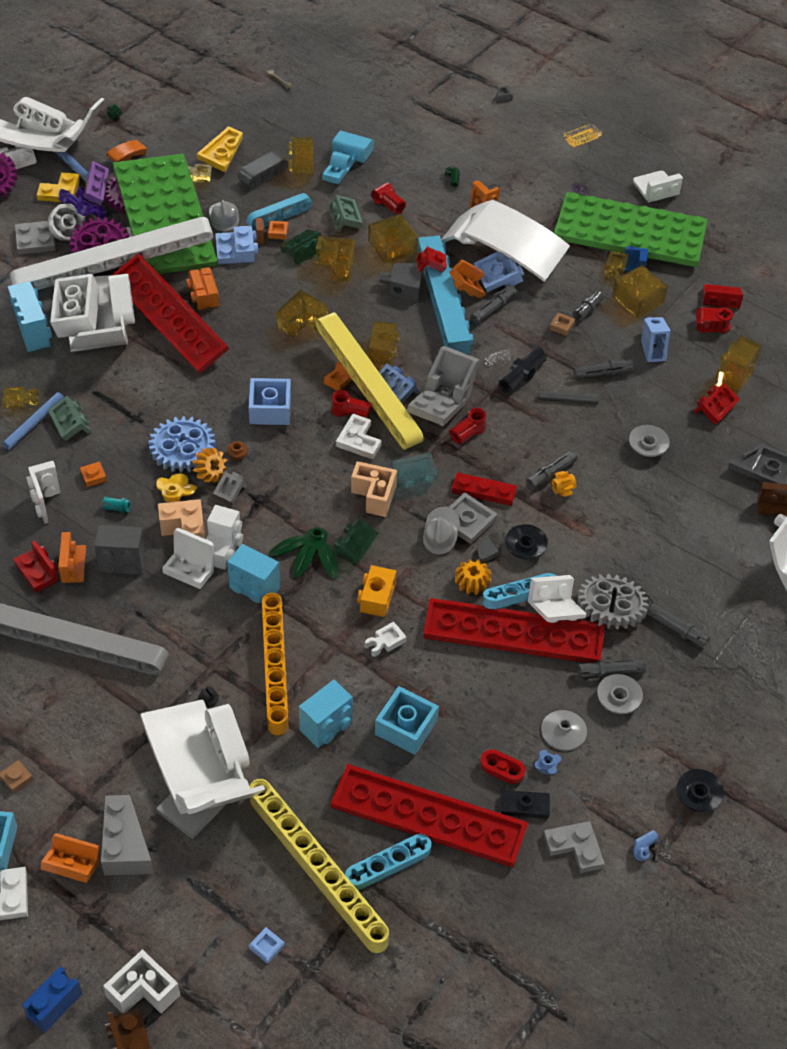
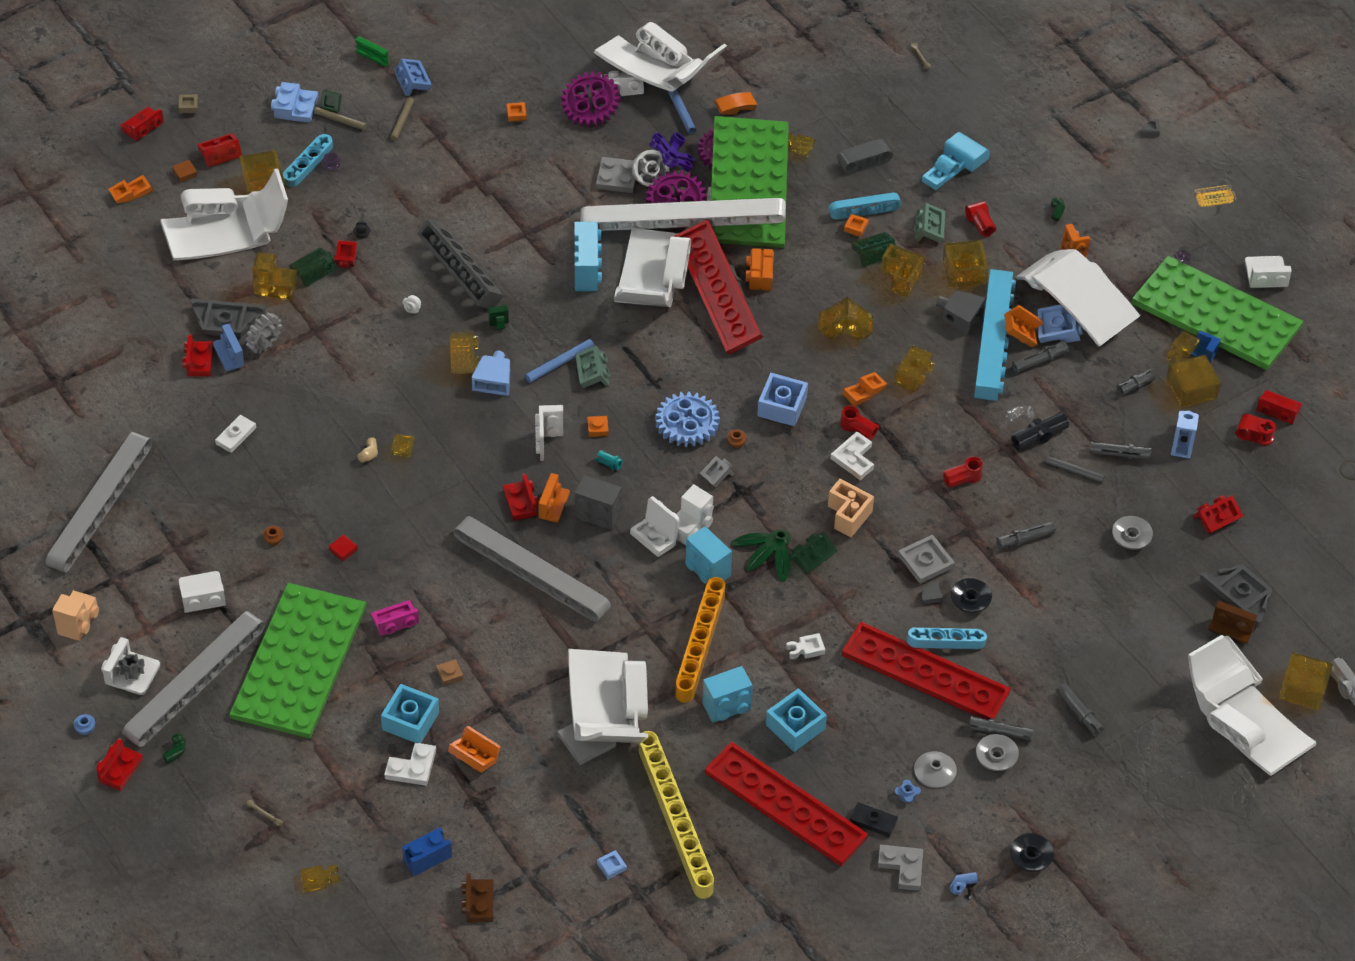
camera: 20 degrees right, 0 degrees up
clear yellow plate [3,387,39,408] -> none
yellow plate [36,173,80,202] -> none
white brick [50,274,100,338] -> none
medium lavender plate [84,161,109,205] -> none
light grey wedge [101,795,154,876] -> none
white brick [103,949,180,1014] -> none
dark green plate [106,104,122,120] -> none
yellow plate [156,473,197,503] -> none
light nougat brick [158,499,205,539] -> none
light orange gear [192,448,228,483] -> none
yellow wing [197,126,243,172] -> none
black piece [198,686,219,707] -> none
light grey piece [209,200,239,232] -> none
light blue plate [216,226,258,264] -> none
dark orange tile [256,218,265,244] -> none
clear yellow brick [289,137,314,175] -> none
light yellow beam [315,312,424,450] -> none
medium azure beam [345,834,431,890] -> none
light orange brick [357,565,397,618] -> none
medium blue bracket [379,363,419,404] -> none
clear light blue bracket [391,452,440,488] -> none
light grey bracket [407,346,480,426] -> none
red bracket [416,246,447,273] -> none
light grey piece [423,507,459,555] -> none
red plate [452,472,517,506] -> none
light orange gear [455,559,491,596] -> none
red plate [480,749,526,784] -> none
white bracket [528,575,586,623] -> none
medium nougat plate [549,313,575,336] -> none
light orange gear [551,471,577,497] -> none
light grey gear [577,574,649,630] -> none
clear yellow brick [716,335,762,395] -> none

